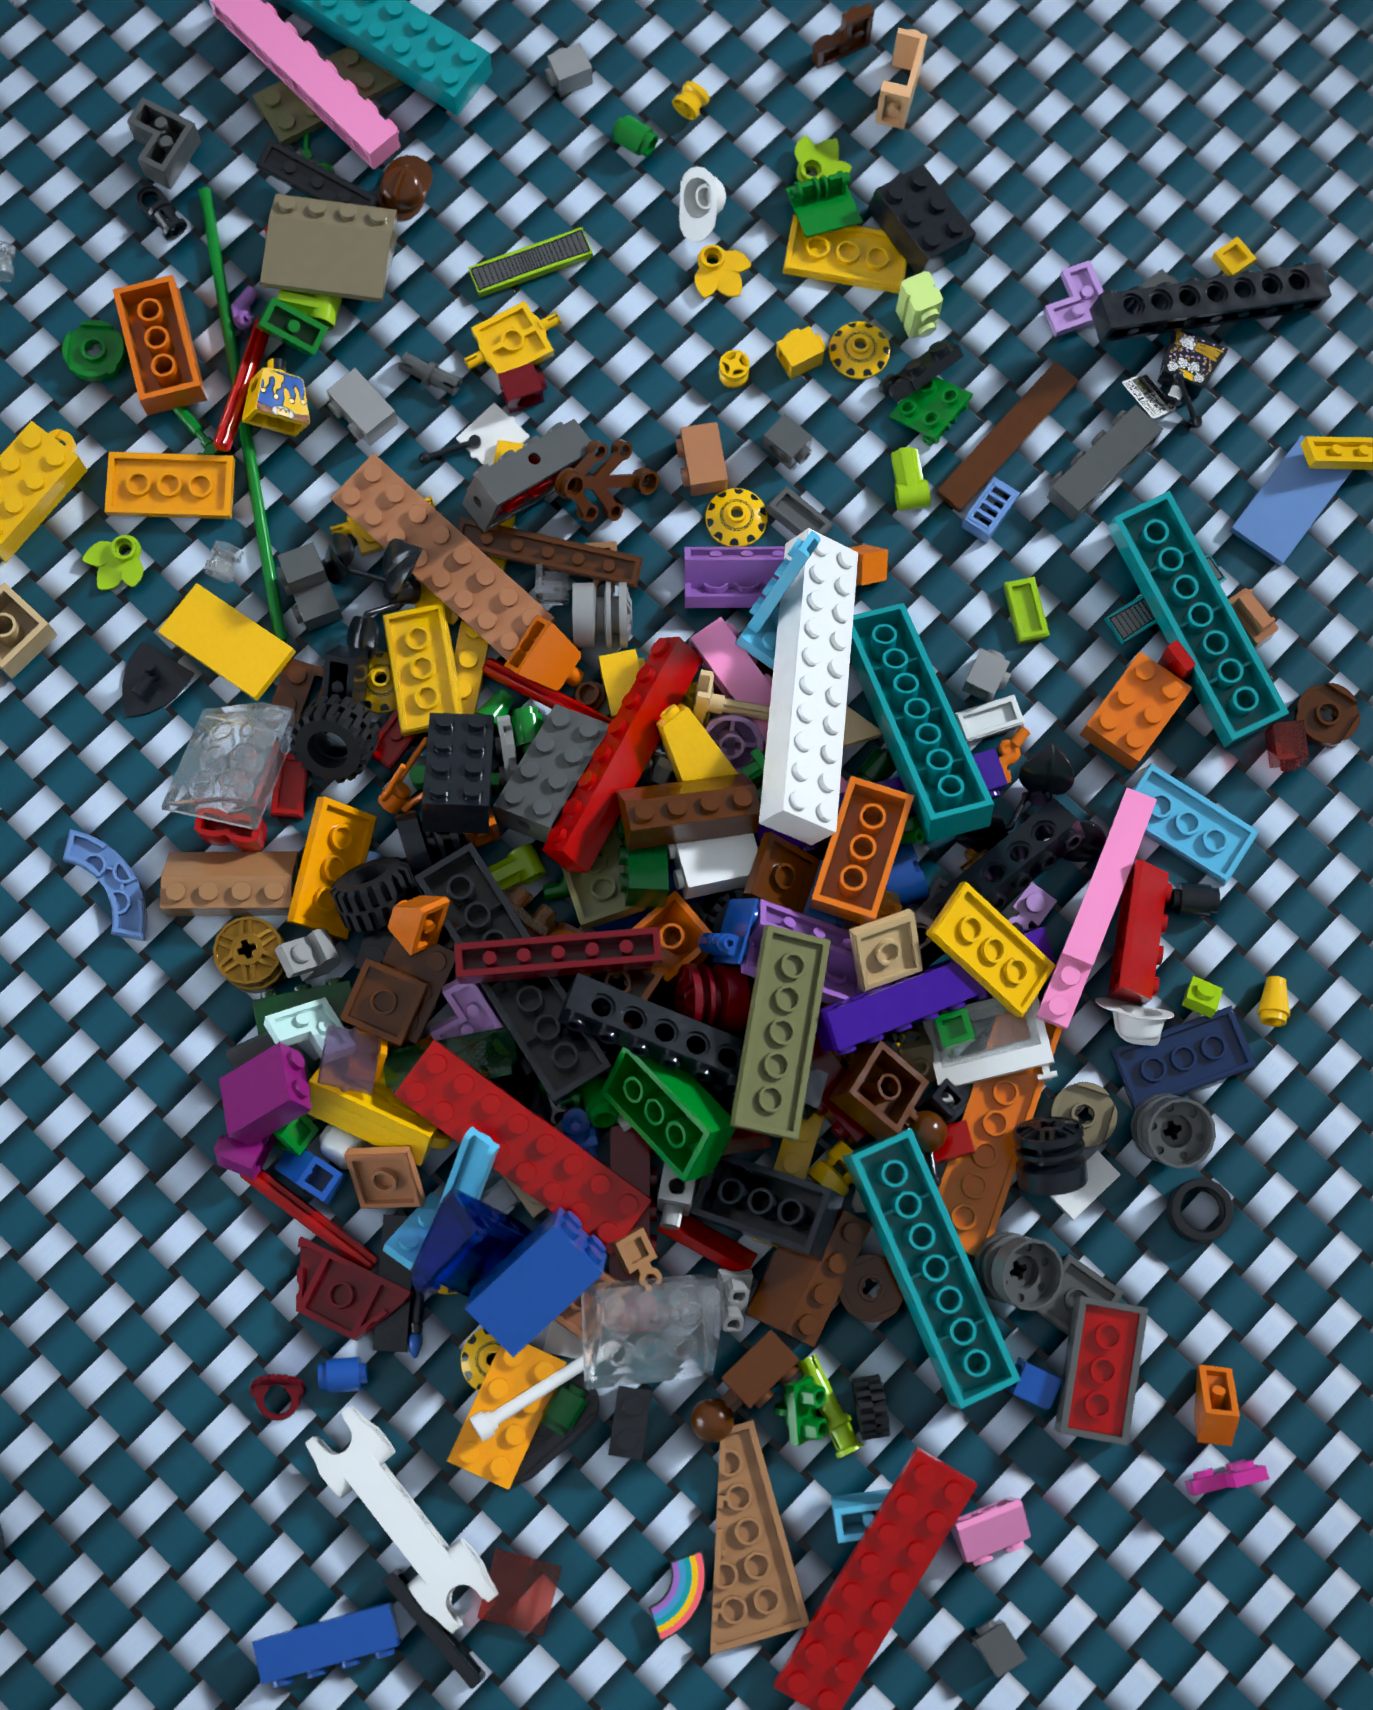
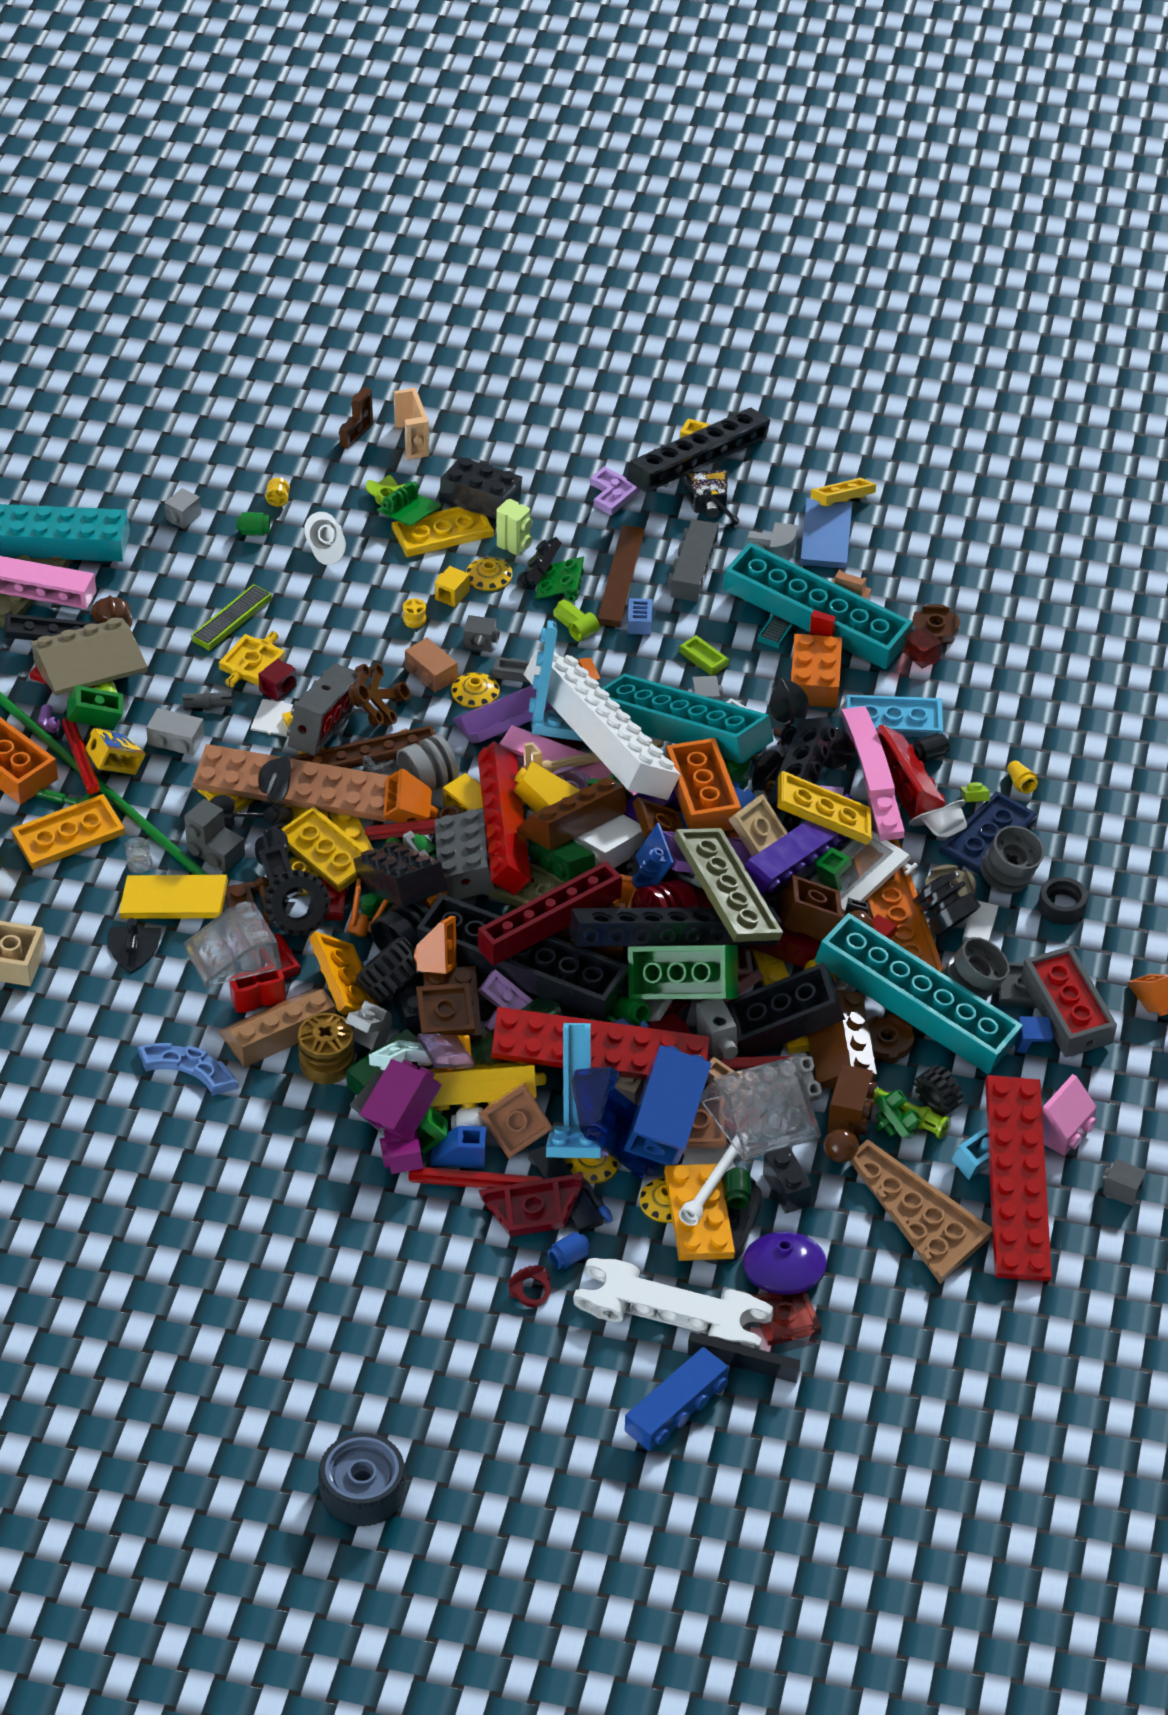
camera: 30 degrees left, 30 degrees down
lime plate [82,535,143,591] -> none
black hinge [419,435,481,464] -> none
tile [649,1550,706,1642] -> none
yellow plate [694,244,751,299] -> none
sticker [1122,373,1176,419] -> none
none -> dark purple dish [743,1231,826,1295]
none -> light grey brick [747,522,798,560]

